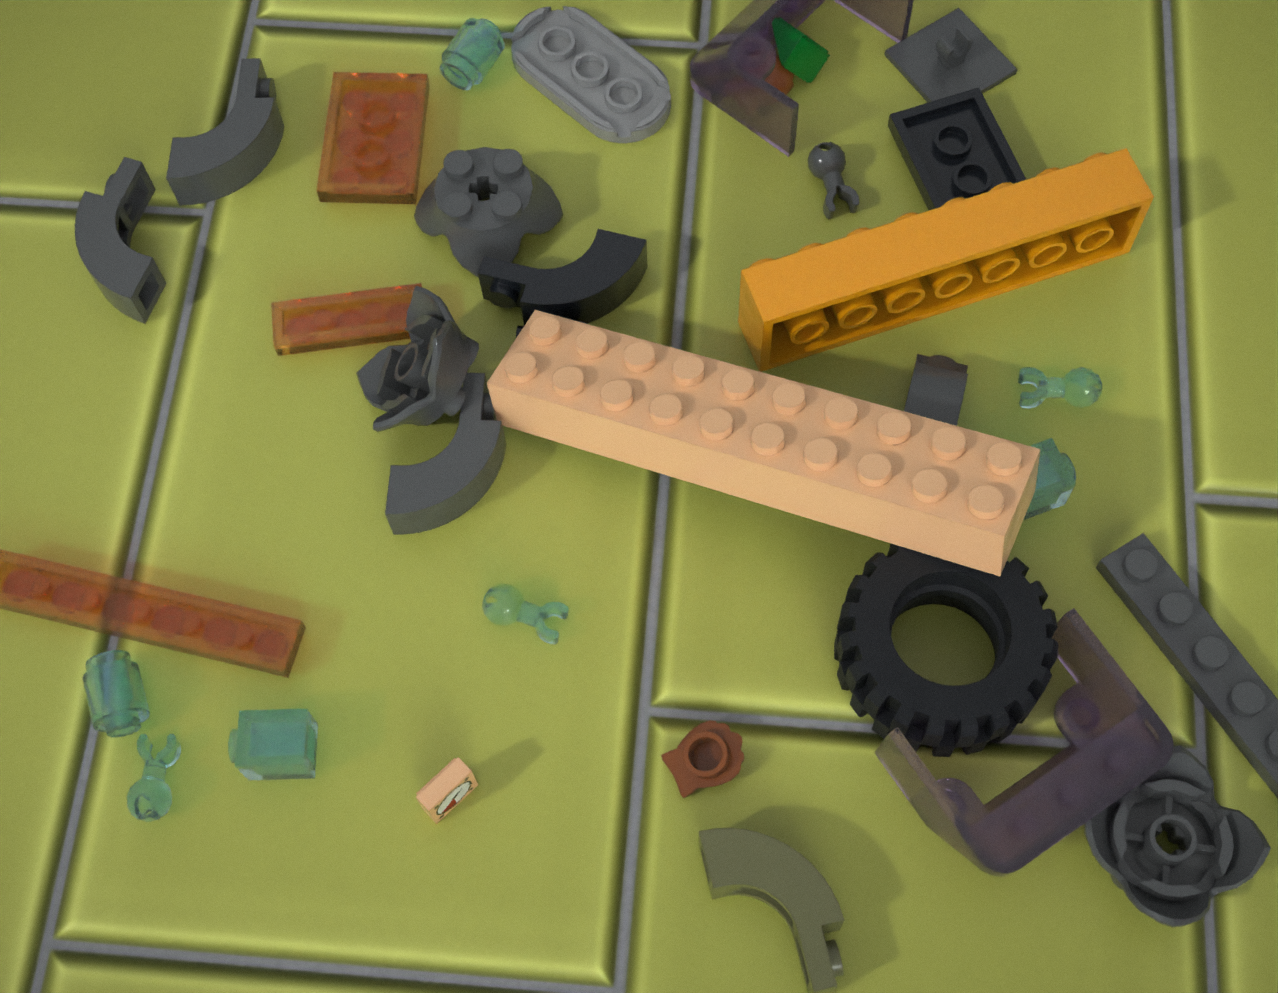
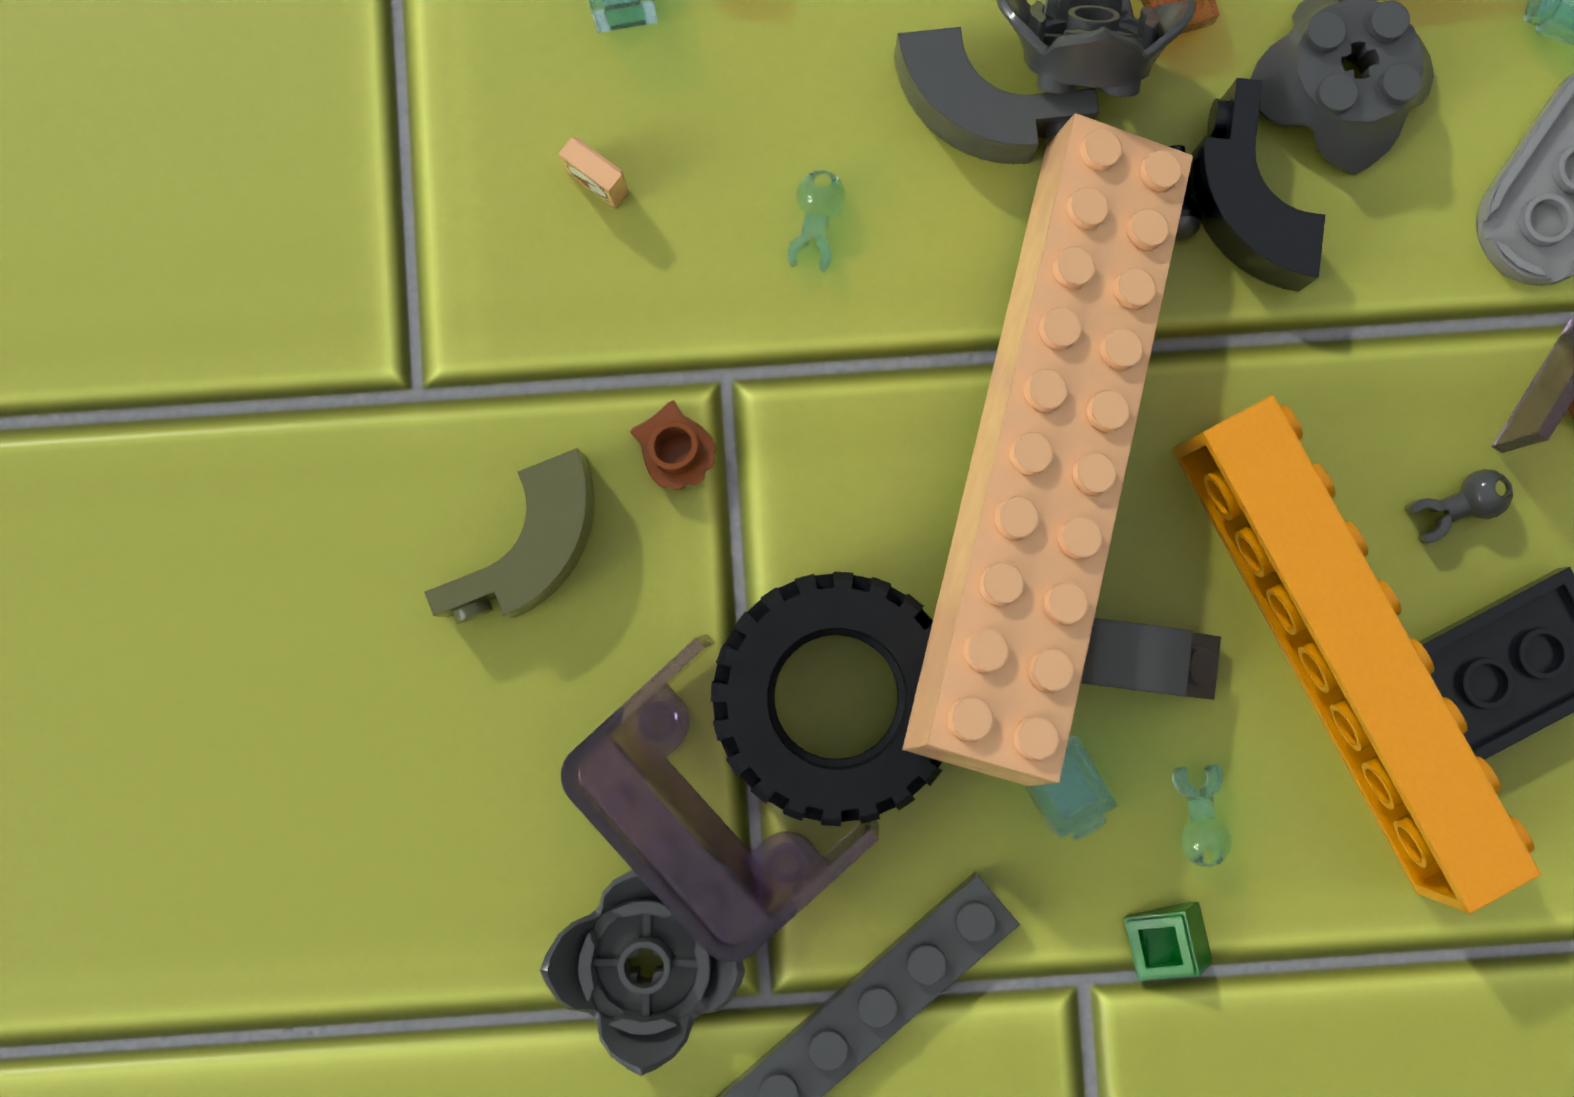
camera: 80 degrees right, 20 degrees up
none -> green slope [1124,902,1212,981]

